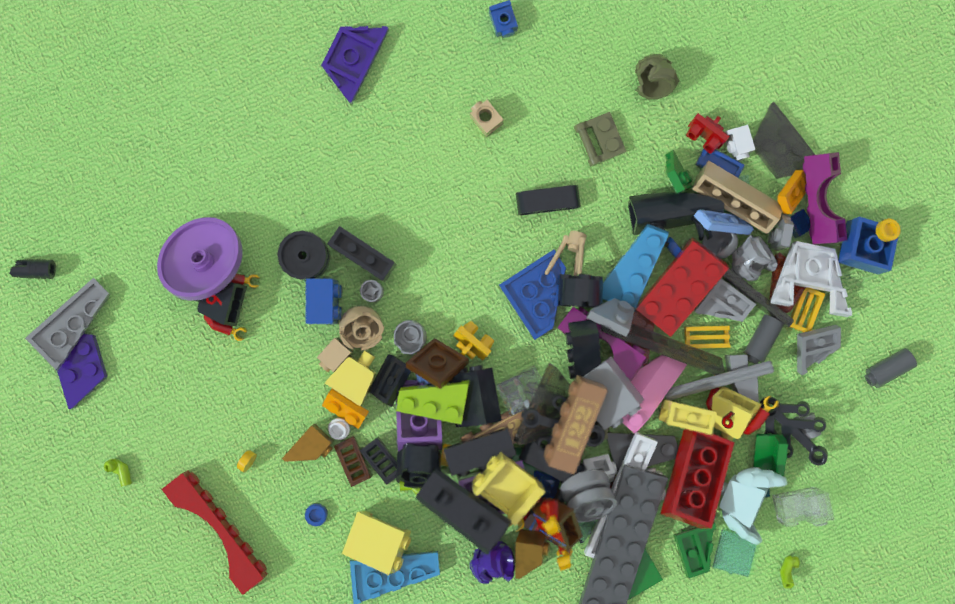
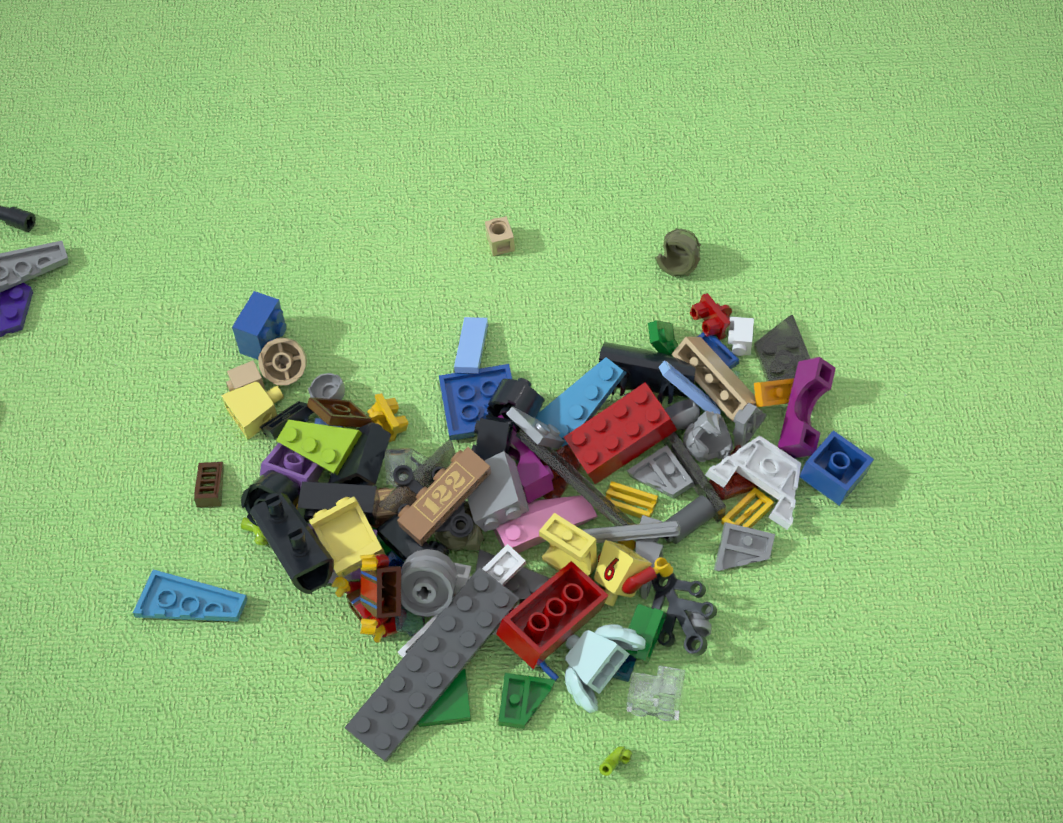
camera: 30 degrees right, 30 degrees down
medium lavender dish [157,217,243,301] -> none
red arch [161,470,268,595] -> none
black torso [195,274,260,341] -> none
yellow tile [237,450,257,473] -> none
black wheel [277,230,330,281] -> none
pearl gold slope [282,424,334,462] -> none
blue tile [305,503,328,526] -> none
dark purple wing [321,26,389,104] -> none
light orange plate [322,388,369,429] -> none
black brick [327,226,397,282] -> none
white plate [328,418,350,440] -> none
light yellow panel [342,511,411,575] -> none
light grey wheel [360,280,384,302] -> none
black slope [360,436,397,485] -> none
dark purple helmet [470,541,515,584] -> none
blue brick [489,0,518,38] -> none
black beam [515,185,581,215] -> none
pearl gold slope [515,529,550,579] -> none
tan plant [545,231,587,276] -> none
olive plate [574,112,626,167] -> none
clear light blue piece [712,530,756,577] -> none
clear blue slope [790,208,811,238] -> none
dark grey brick [864,348,917,388] -> none
yellow tile [876,218,901,242] -> none
none -> light blue tile [454,317,488,373]

